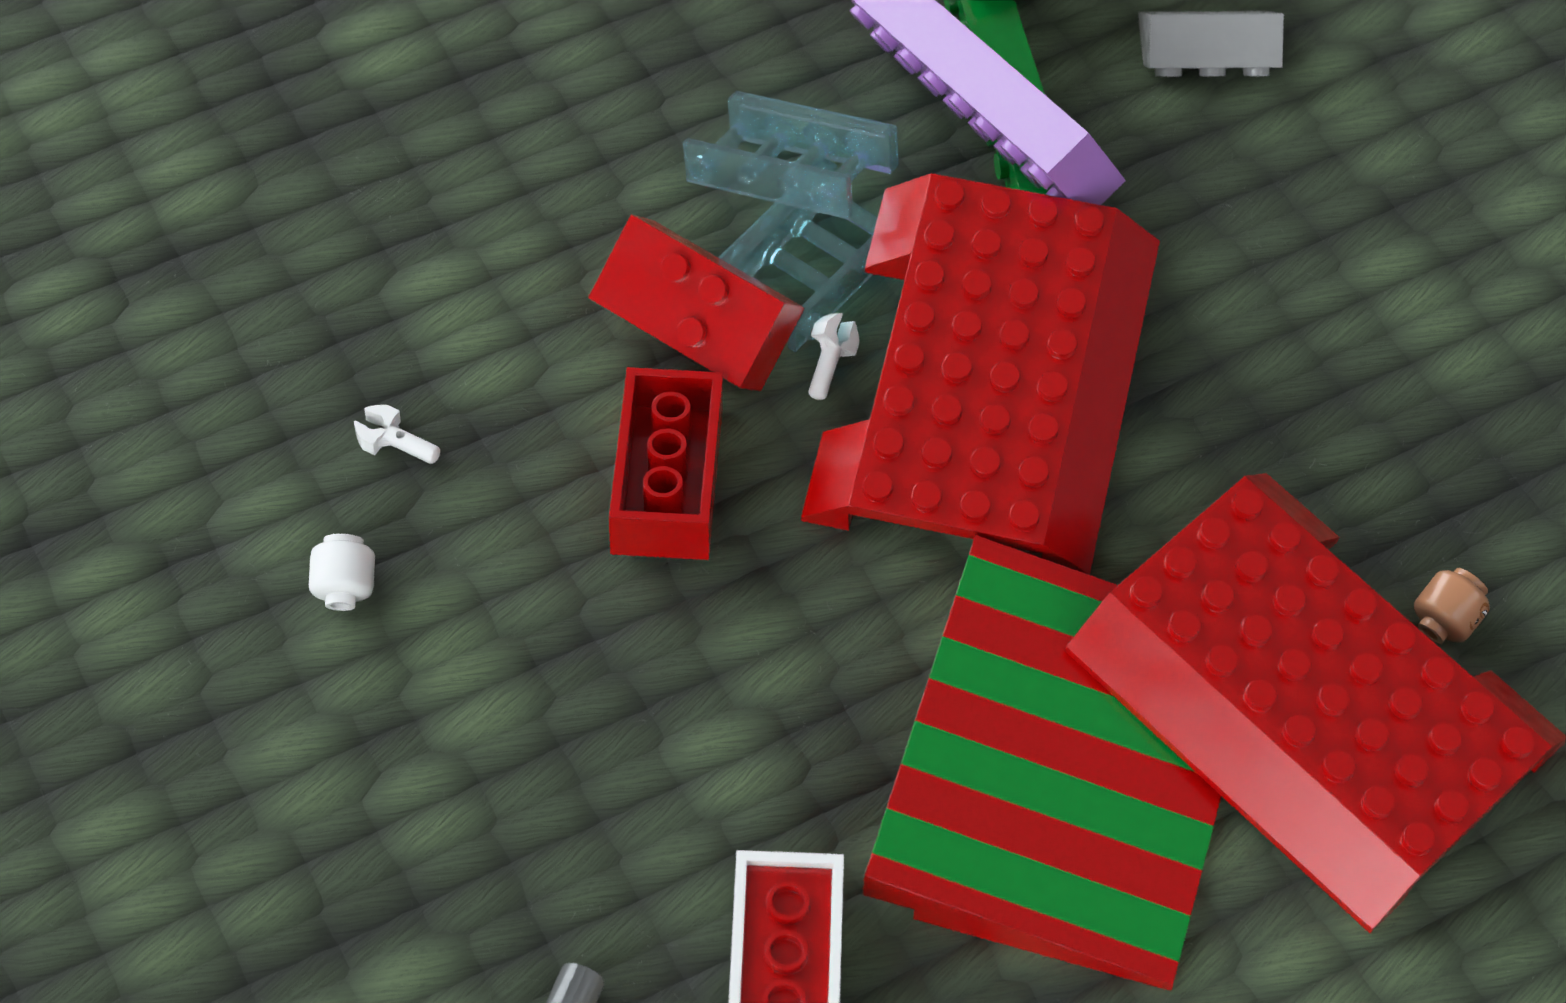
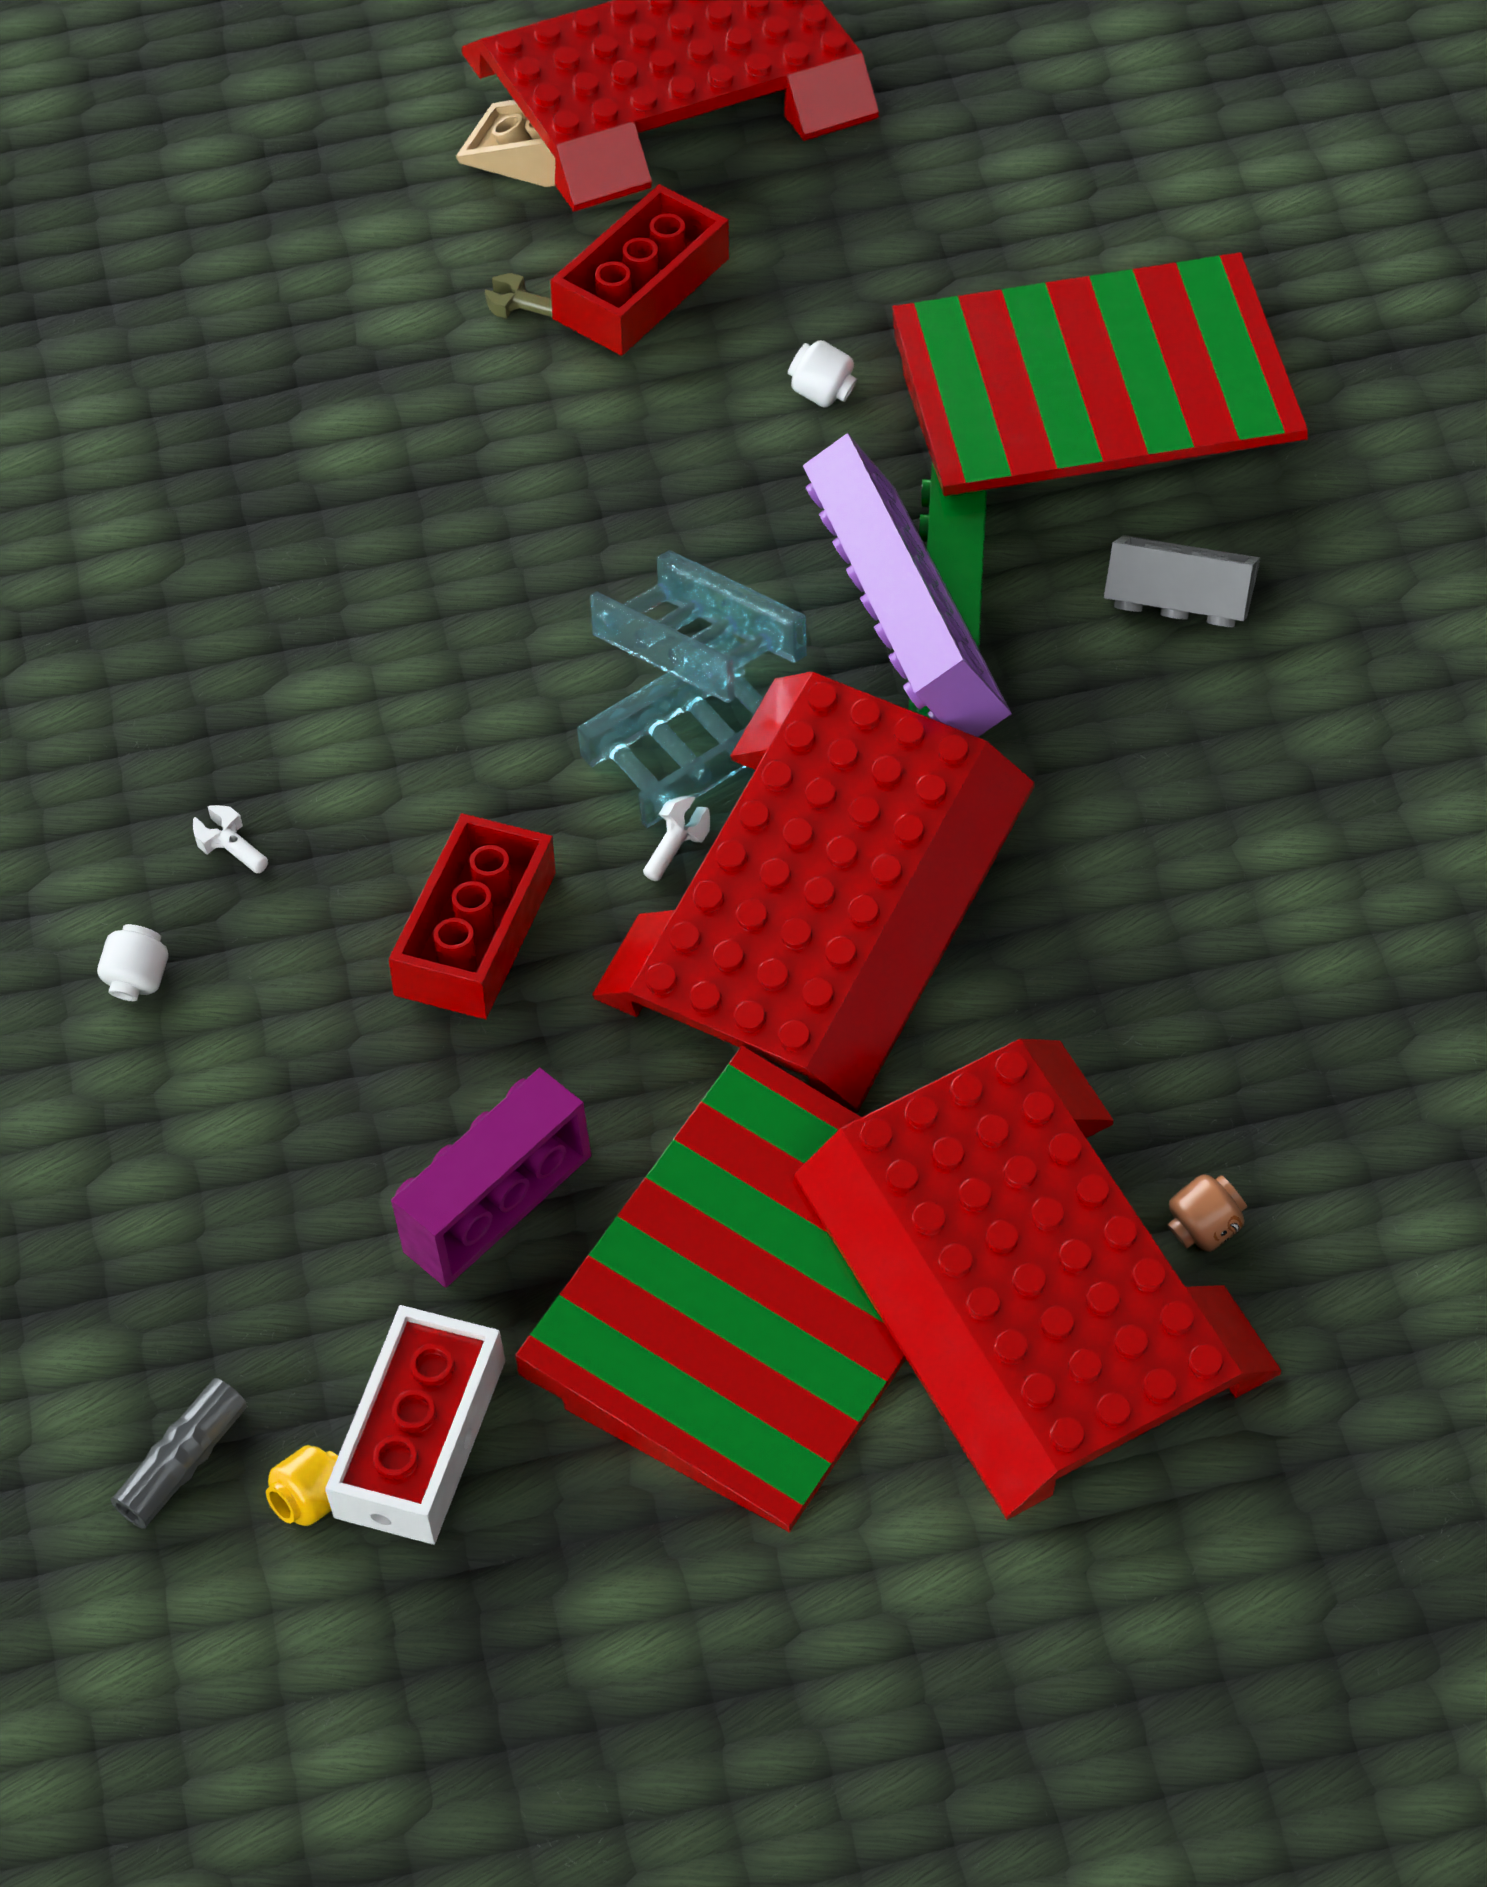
camera: 20 degrees right, 0 degrees up
red brick [588,214,805,391] -> none
none -> magenta brick [391,1067,591,1288]

